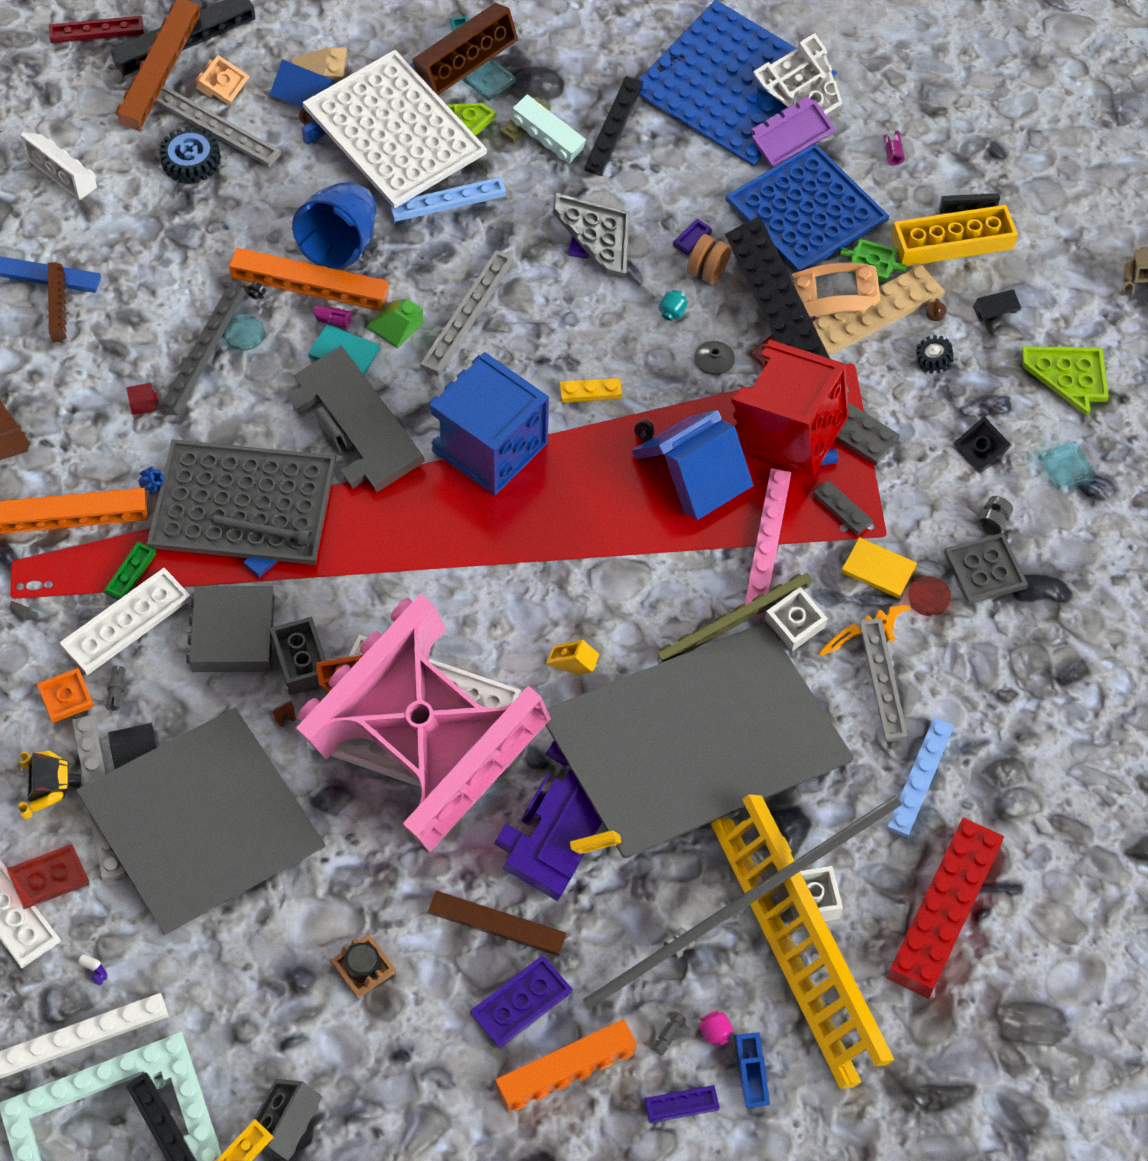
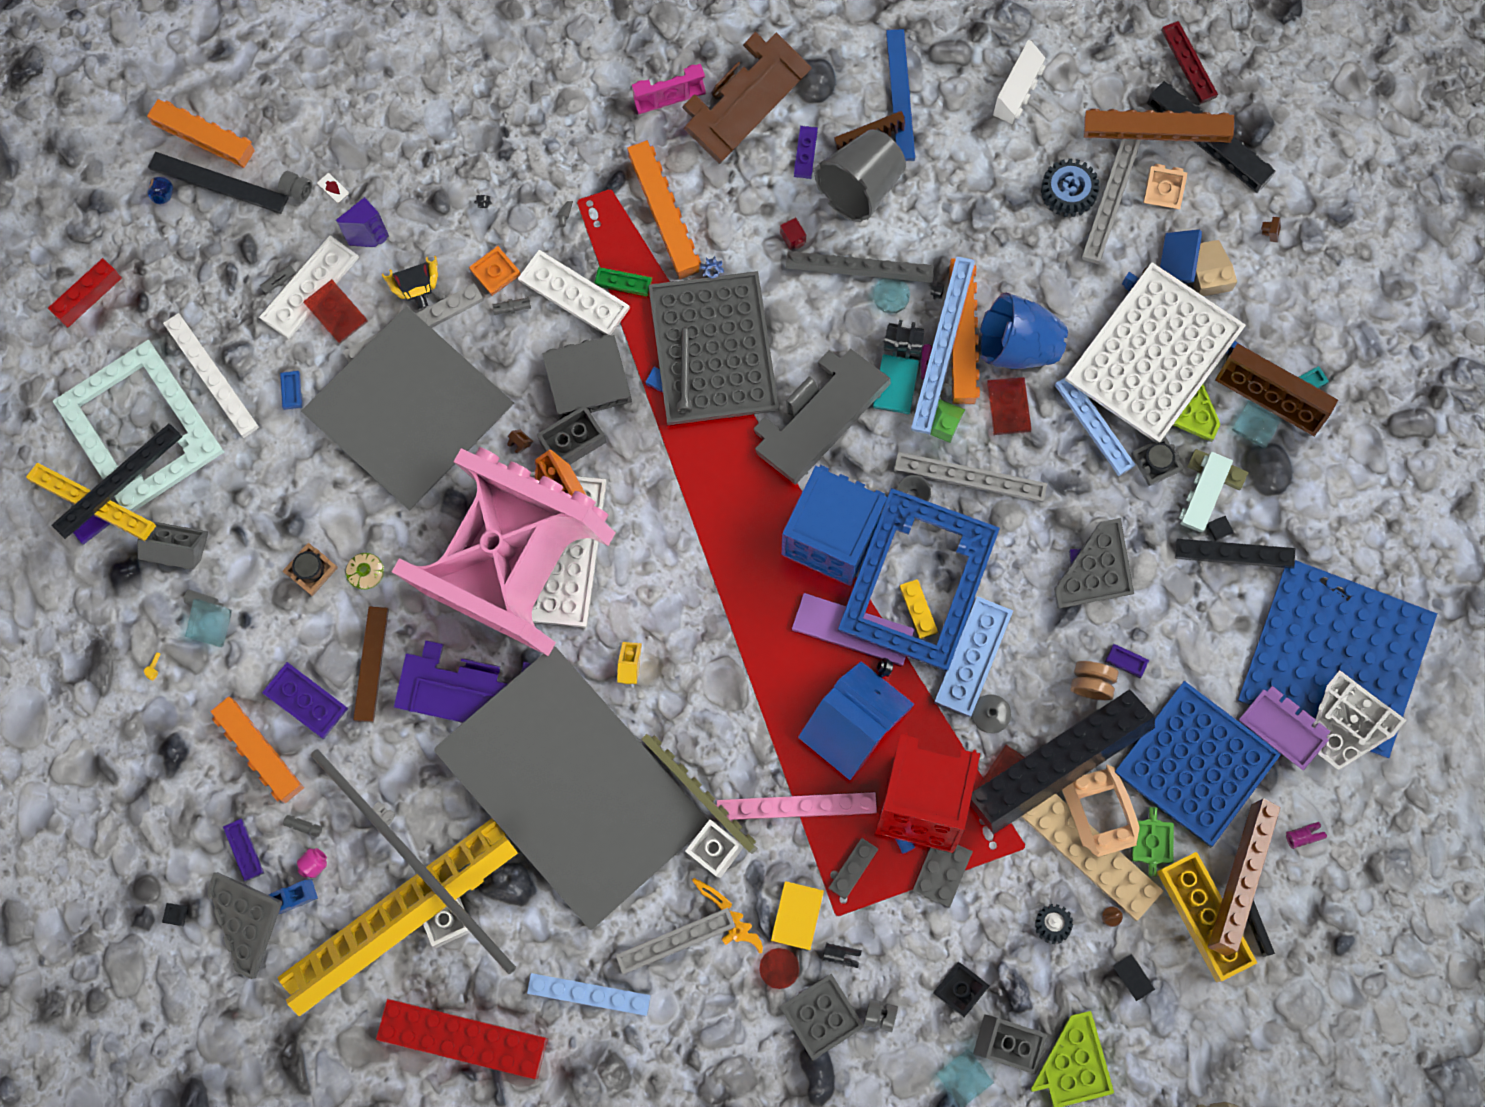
camera: 80 degrees right, 15 degrees up
arm [79,954,107,985] -> none
black slope [108,723,157,769] -> none
yellow tile [570,830,621,854] -> none
teal head [658,290,688,321] -> none
none -> dark grey cylinder [184,589,224,612]
none -> clear light blue tile [185,599,232,647]
none -> dark grey plate [207,872,283,979]
none -> blue tile [280,371,302,410]
none -> tan dish [346,553,384,590]
none -> medium lavender tile [792,593,914,666]
none -> dark purple plate [794,125,818,179]
none -> dark grey cone [814,130,906,222]
none -> black hinge [823,942,862,968]
none -> blue plate [838,488,1000,672]
none -> black piece [883,320,925,359]
none -> dark grey piece [897,475,931,502]
none -> light blue plate [911,256,975,434]
none -> light blue plate [934,596,1013,718]
none -> dark grey slope [973,1014,1047,1074]
none -> clear red tile [987,377,1032,435]
none -> piece [1131,436,1184,486]
none -> black tile [1207,516,1234,541]
none -> brick [1208,798,1281,956]
none -> reddish brown tile [1261,217,1281,242]

